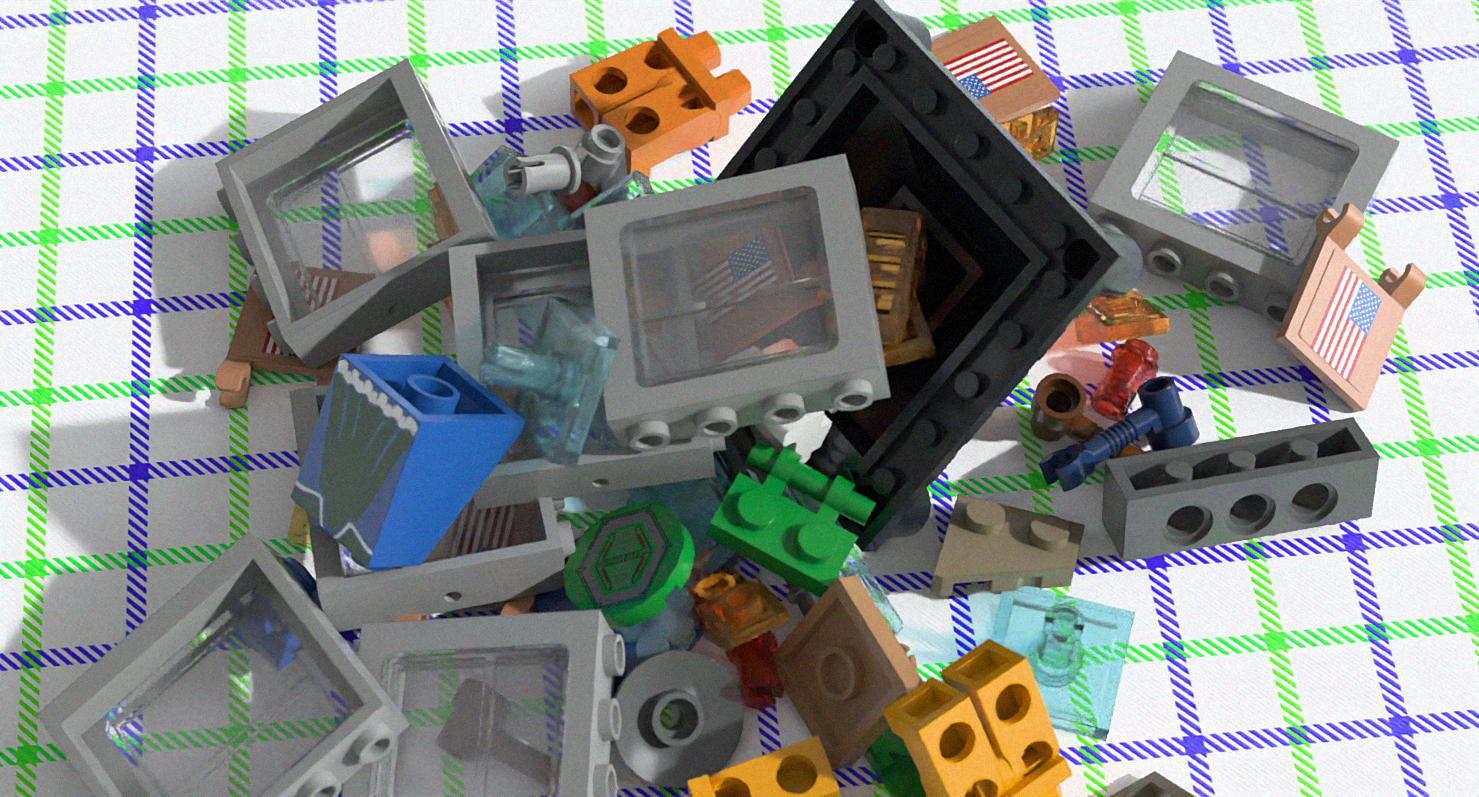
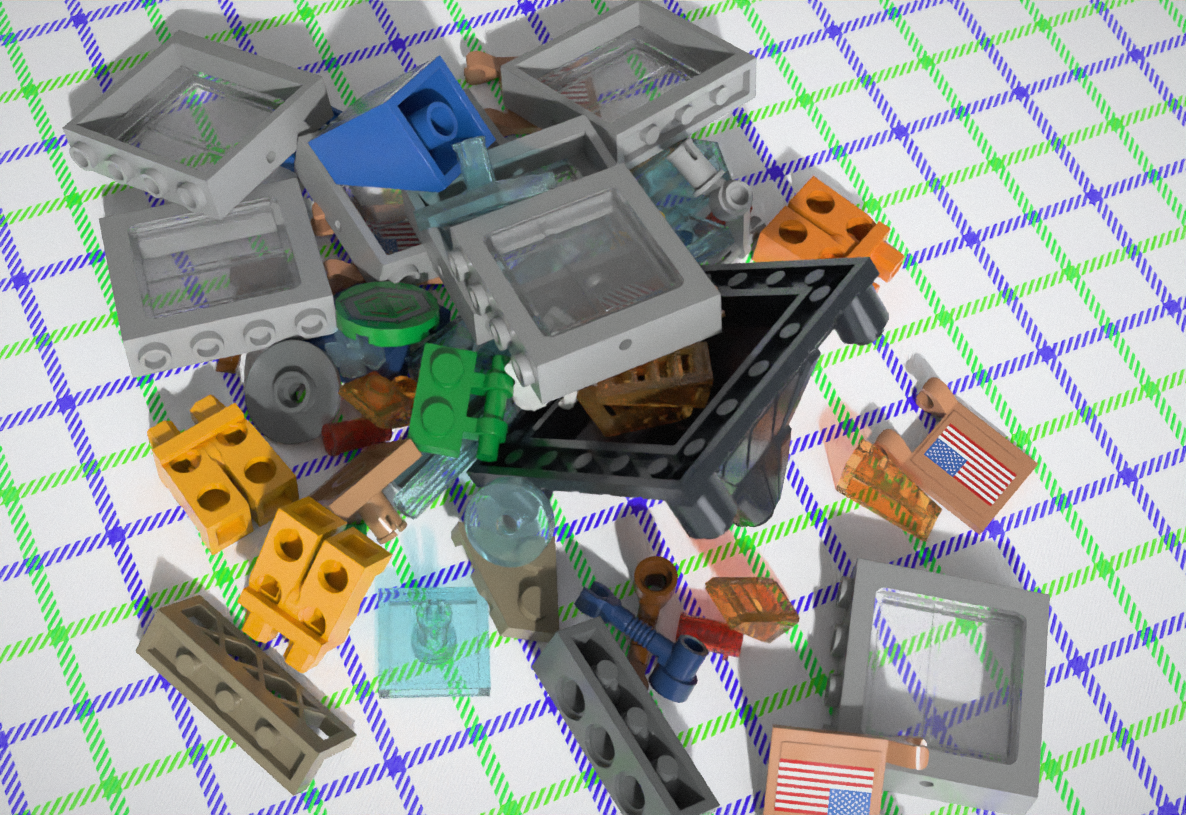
camera: 65 degrees right, 0 degrees up
none -> clear light blue piece [464,477,555,567]

